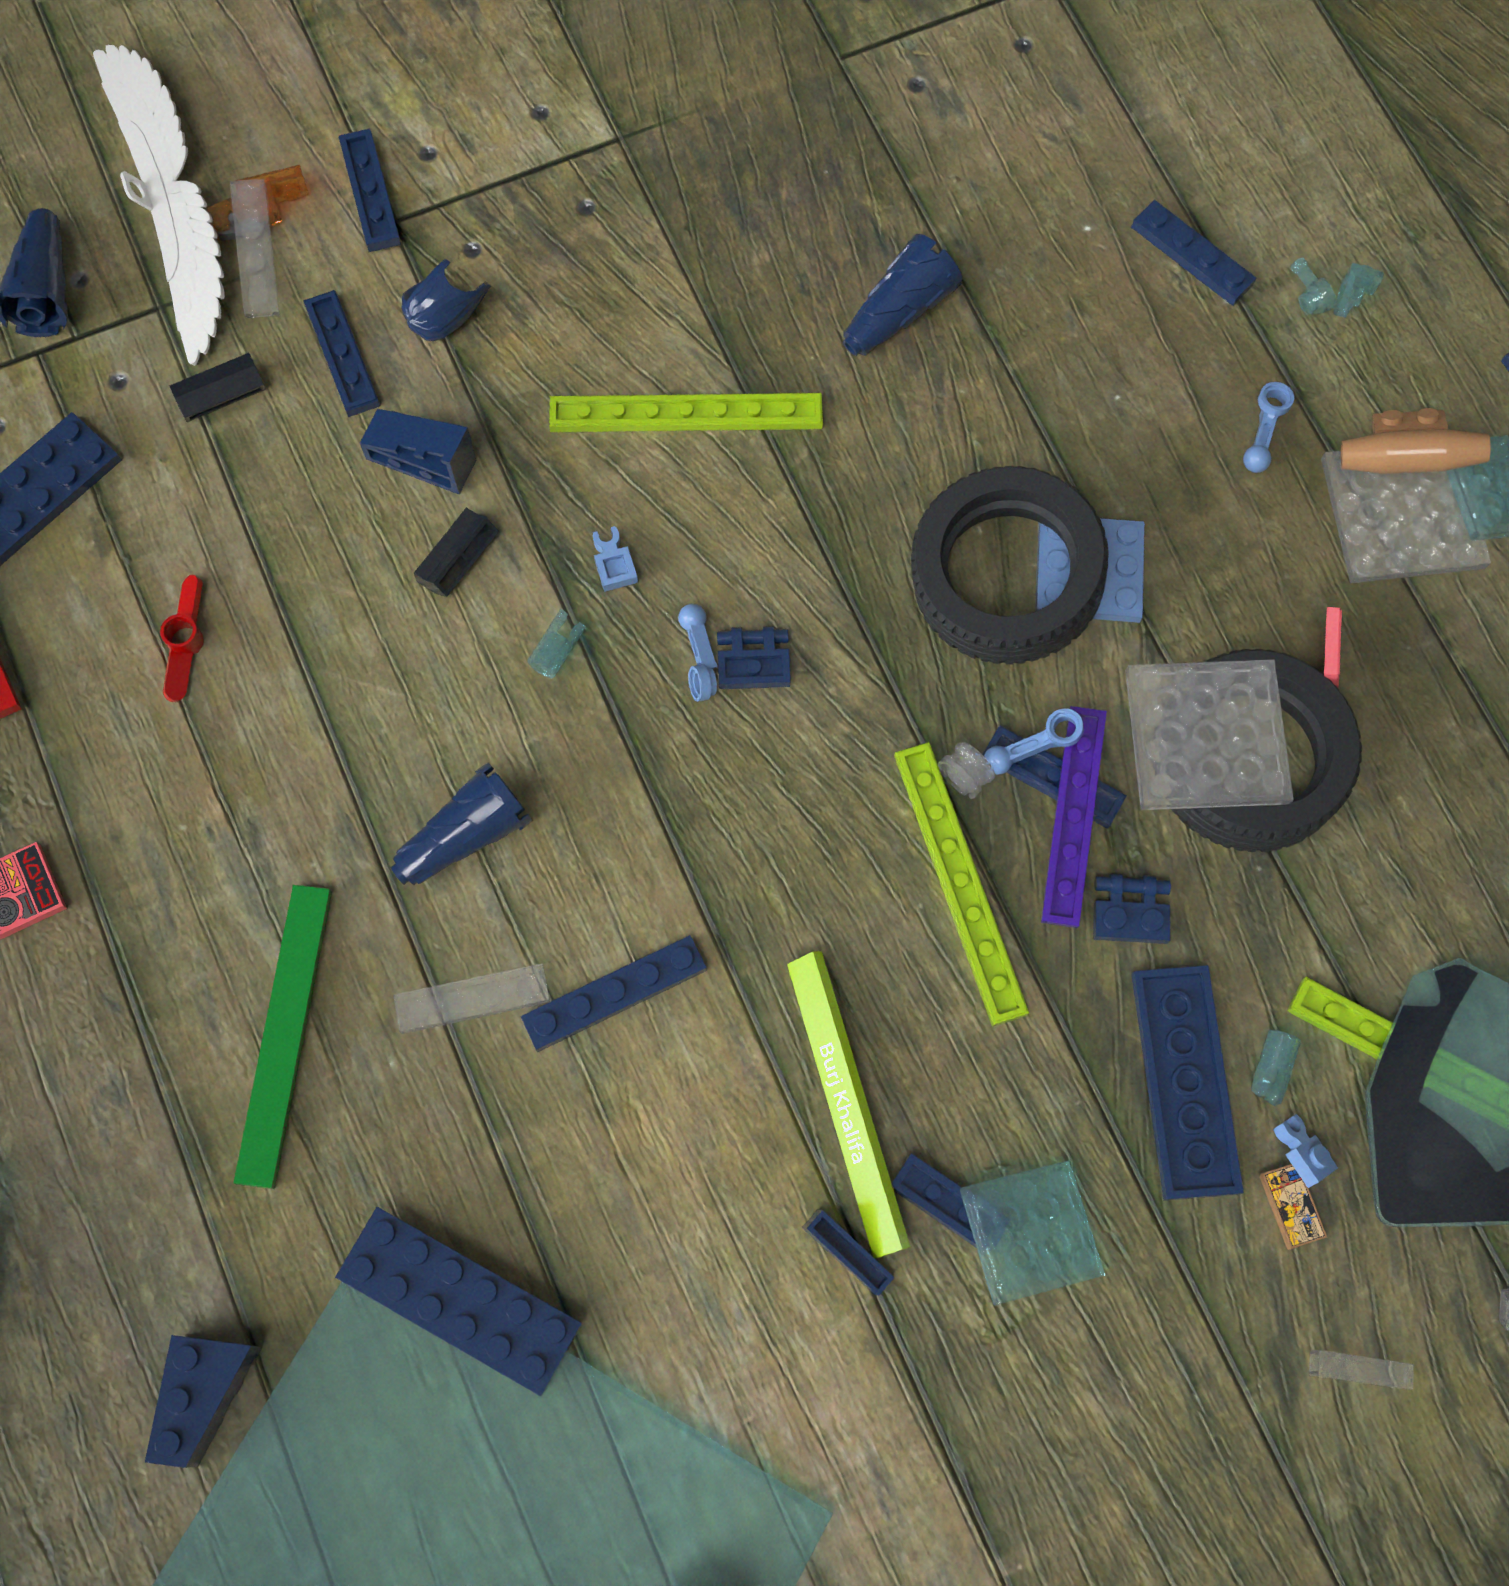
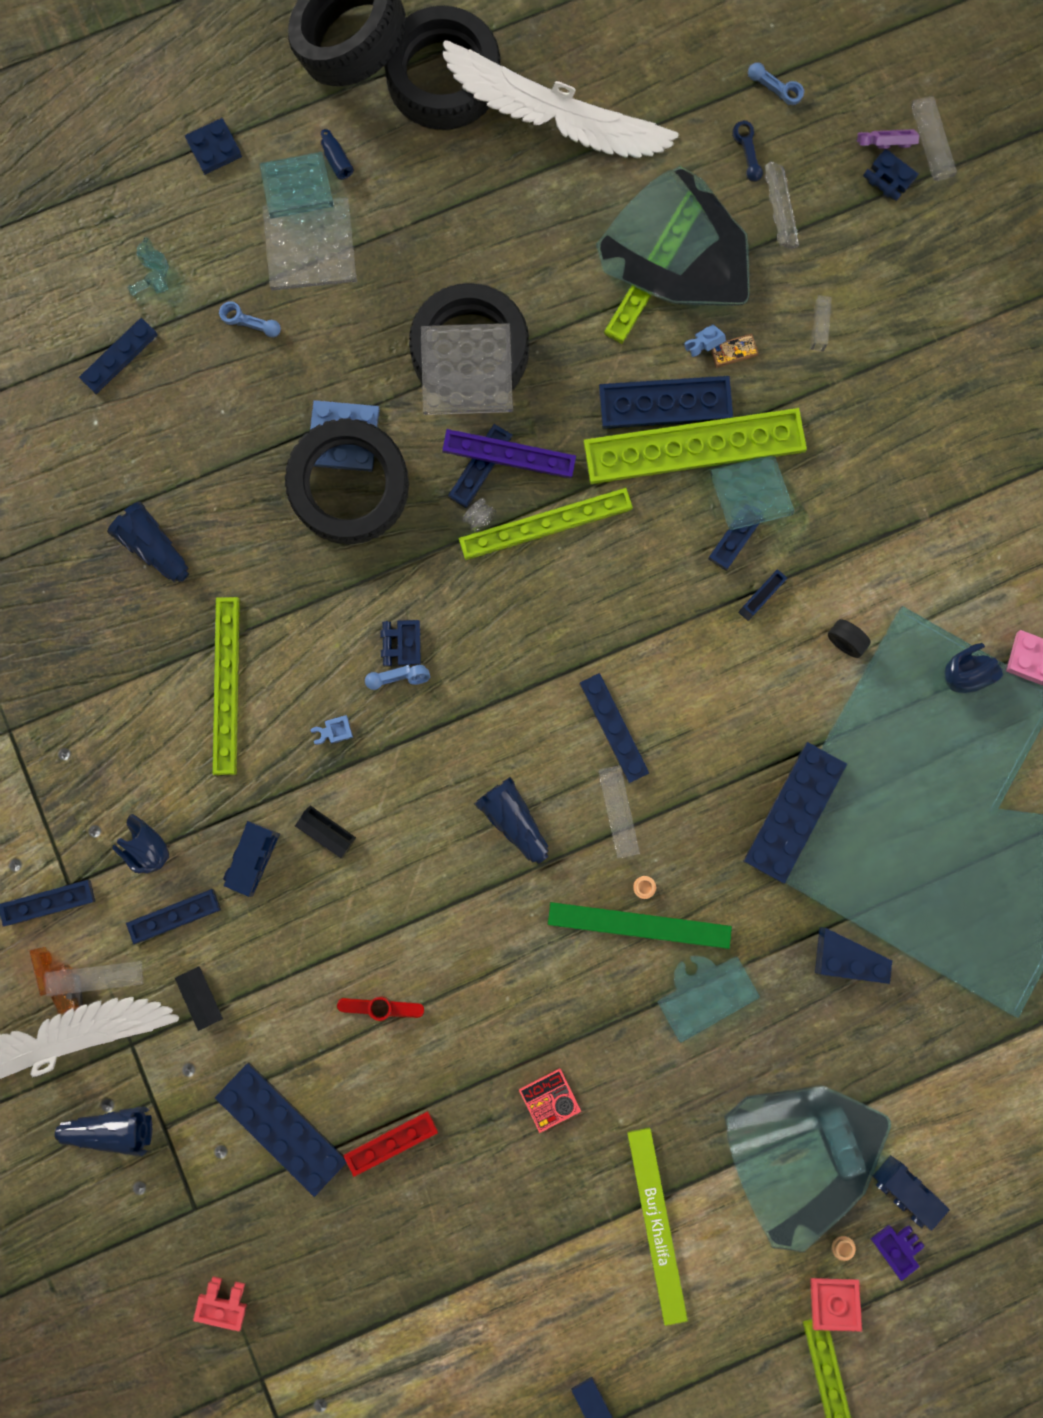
camera: 90 degrees left, 10 degrees up
clear light blue hinge [527,608,587,678] -> none
tile [787,951,910,1259] -> none
medium blue piece [983,708,1084,775] -> none
dark blue plate [1093,873,1171,944] -> none
clear light blue hinge [1251,1030,1301,1106] -> none
coral tile [1323,607,1342,688] -> none
medium nougat plate [1341,408,1491,474] -> none
none -> lime plate [583,408,807,484]
none -> light nougat plate [633,876,656,899]
none -> clear light blue plate [657,955,760,1043]
none -> black tyre [827,619,871,658]

